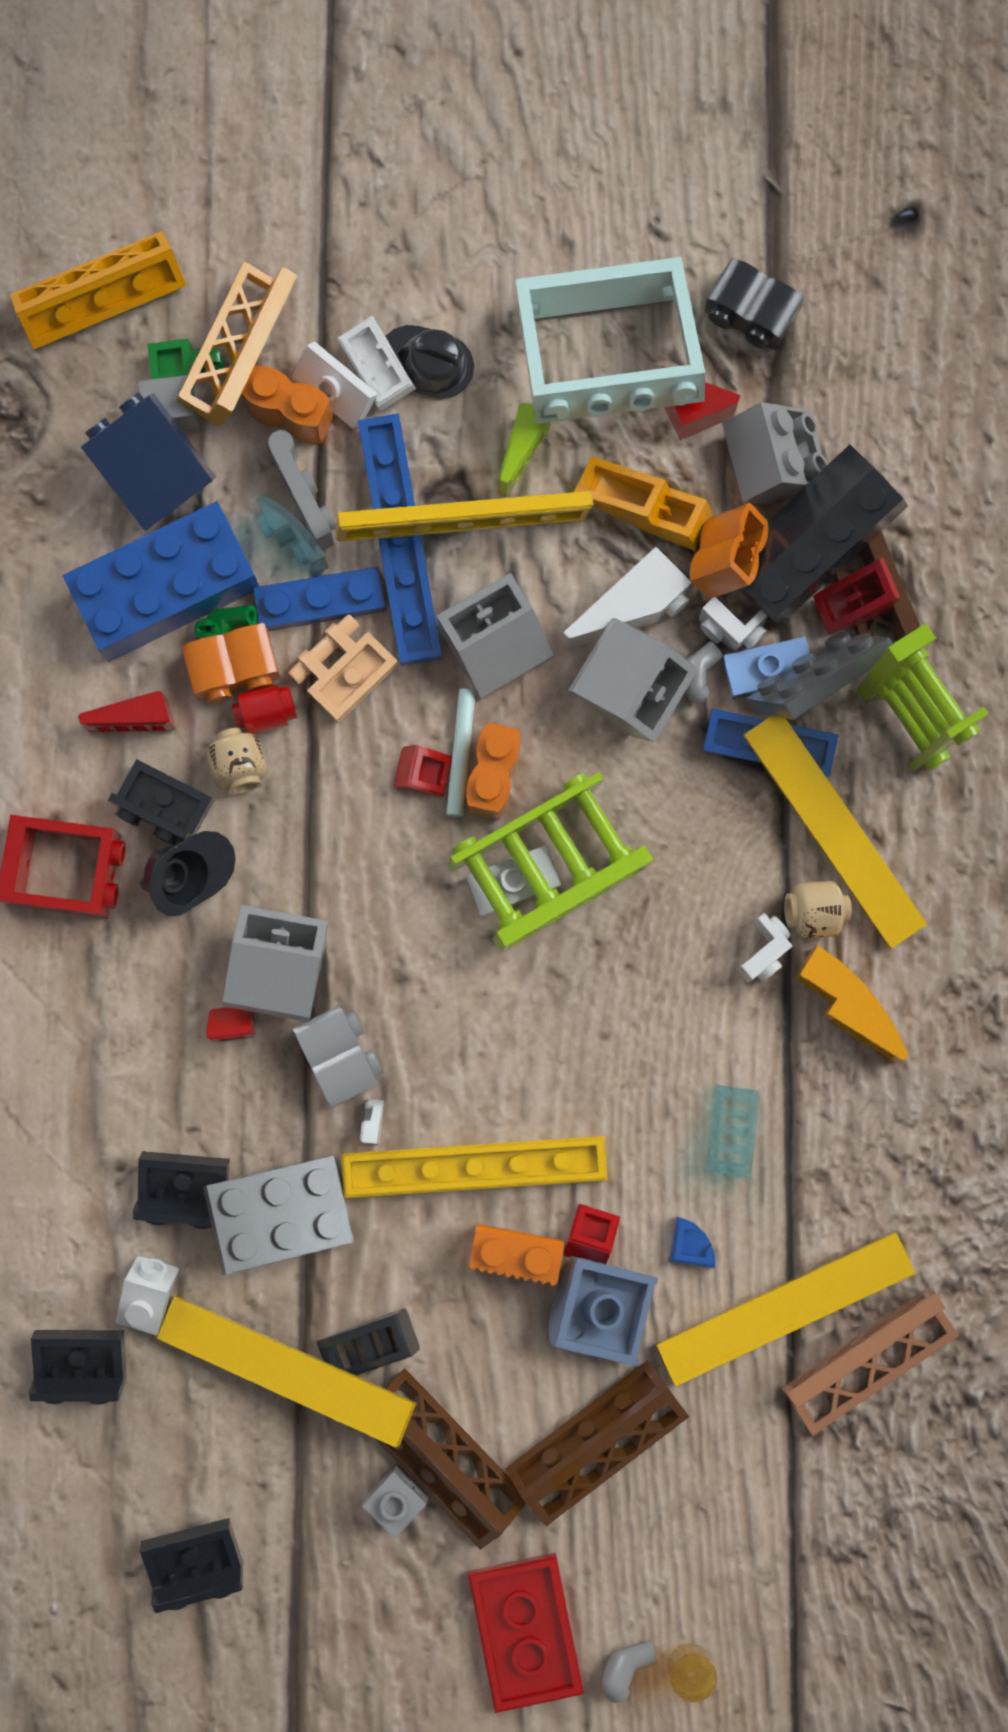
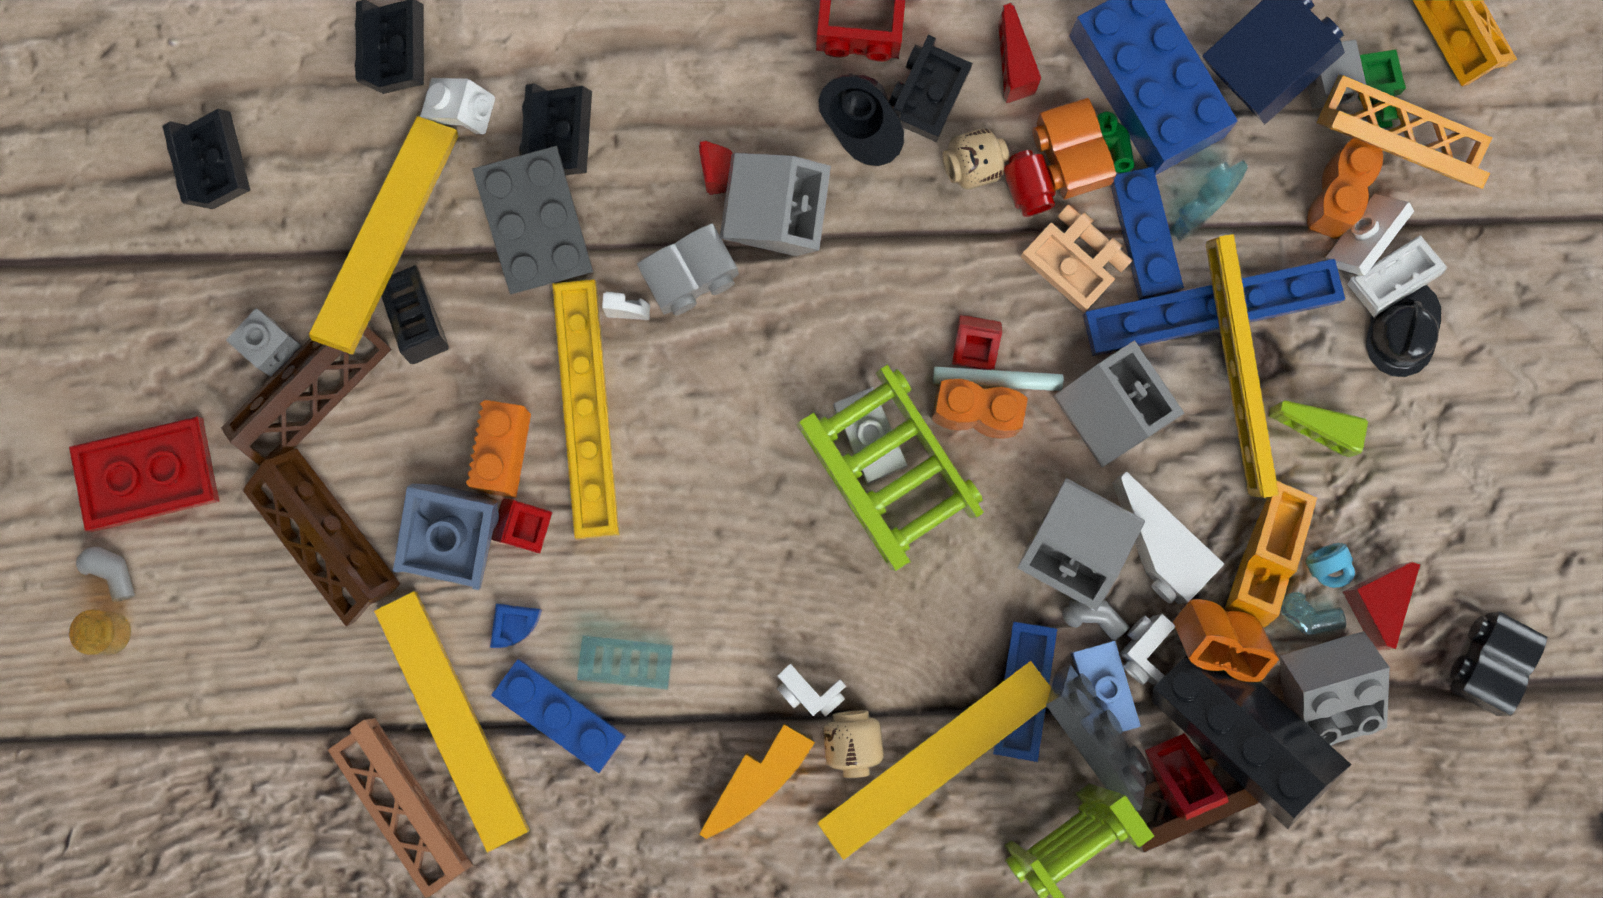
camera: 85 degrees right, 0 degrees up
light grey plate [268,430,335,552] -> none
light aqua window [515,257,705,424] -> none
none -> blue plate [491,659,626,773]
none -> clear light blue arm [1281,592,1346,635]
none -> medium azure tile [1305,543,1355,588]

